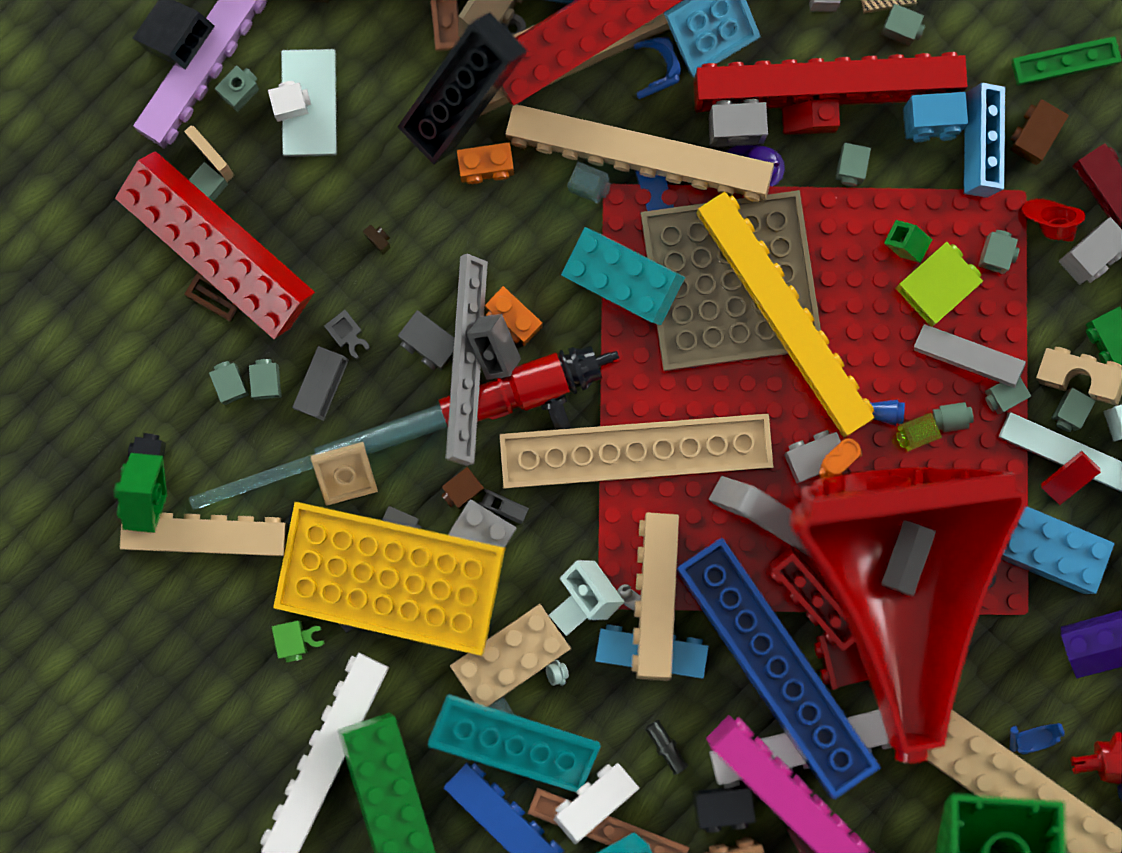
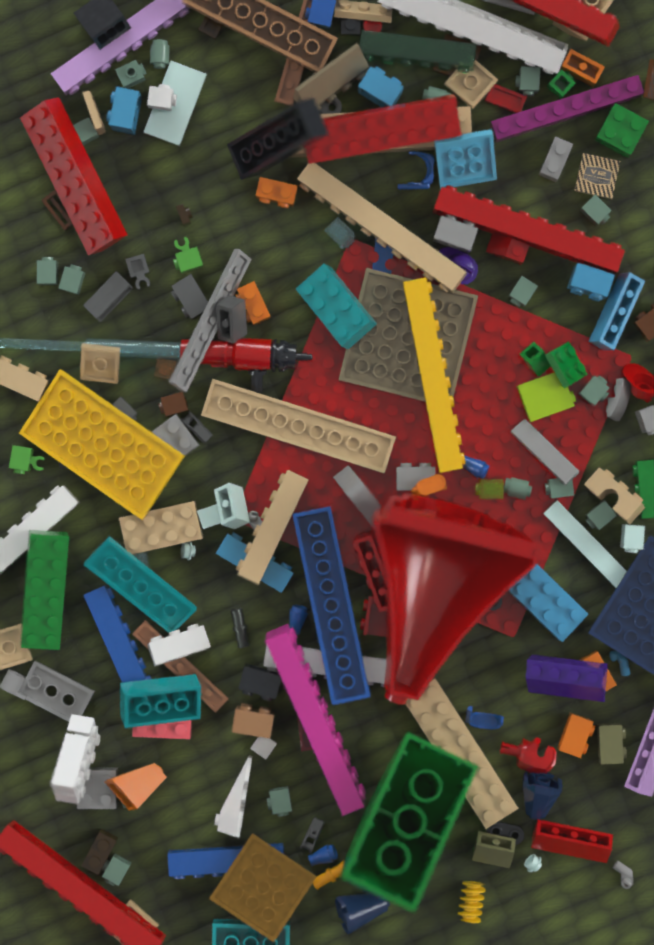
camera: 30 degrees right, 5 degrees up
dark grey piece [882,520,936,596] -> none
red tile [1041,451,1101,505] -> none
none -> dark azure brick [107,87,142,135]
none -> sand green brick [150,39,170,69]
none -> clear orange plate [154,358,177,380]
none -> bright green brick [173,237,204,274]
none -> blue cone [290,605,308,634]
none -> green plate [545,342,588,388]
none -> light grey slope [606,378,631,421]

